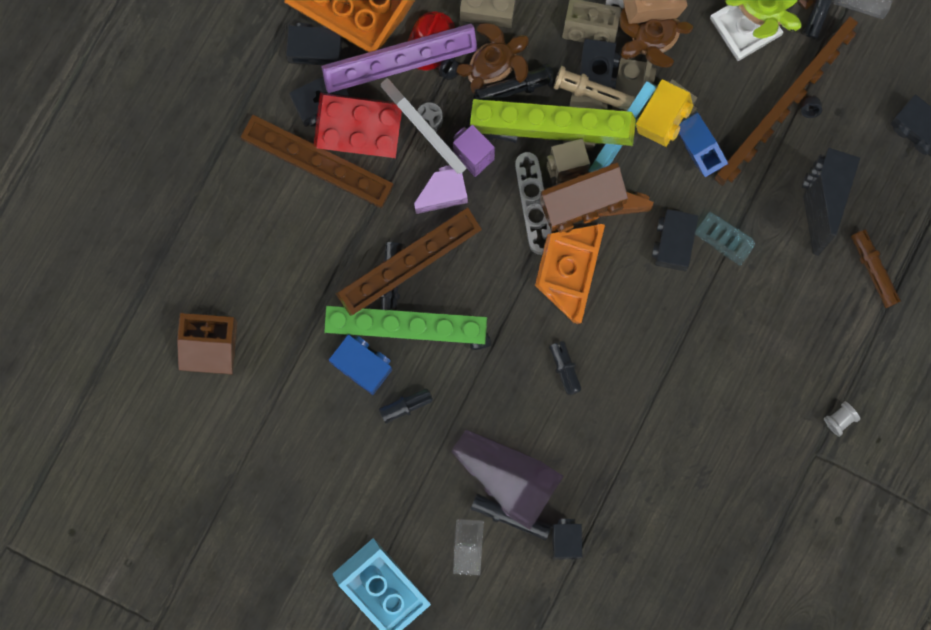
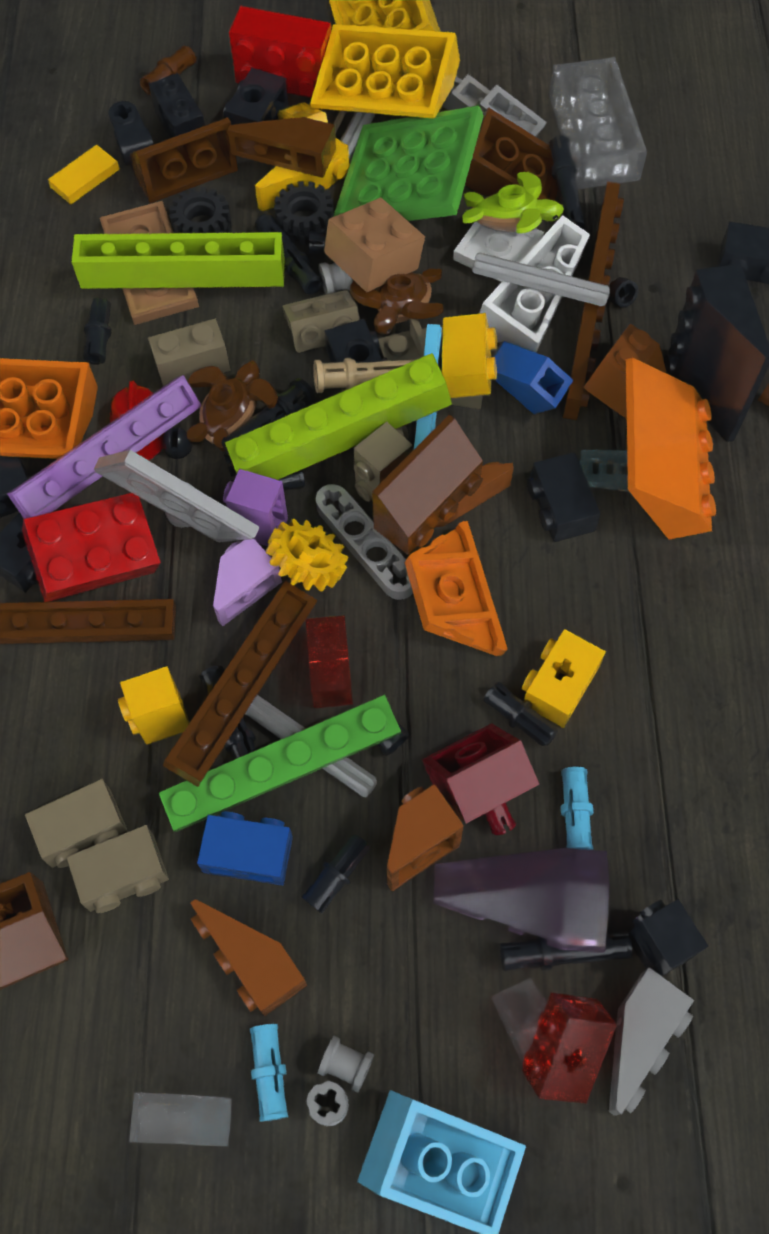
camera: 30 degrees left, 15 degrees down
none -> dark tan brick [25,779,128,868]
none -> dark tan brick [66,825,169,913]
none -> yellow brick [118,666,190,745]
none -> clear slope [129,1092,232,1147]
none -> dark orange slope [190,899,307,1016]
none -> light grey axle [246,695,377,797]
none -> medium azure pin [249,1024,288,1122]
none -> yellow gear [266,519,348,591]
none -> clear red brick [306,615,353,708]
none -> light grey bush [307,1081,349,1126]
none -> light grey bush [318,1036,374,1093]
none -> dark orange slope [387,784,464,891]
none -> dark red brick [422,723,540,835]
none -> light grey axle [472,253,610,306]
none -> white wedge [480,215,590,353]
none -> yellow brick [521,629,606,728]
none -> clear red brick [522,992,617,1103]
none -> medium azure pin [560,767,594,853]
none -> dark orange slope [583,323,667,419]
none -> light grey slope [609,967,694,1116]
none -> orange slope [626,358,716,540]

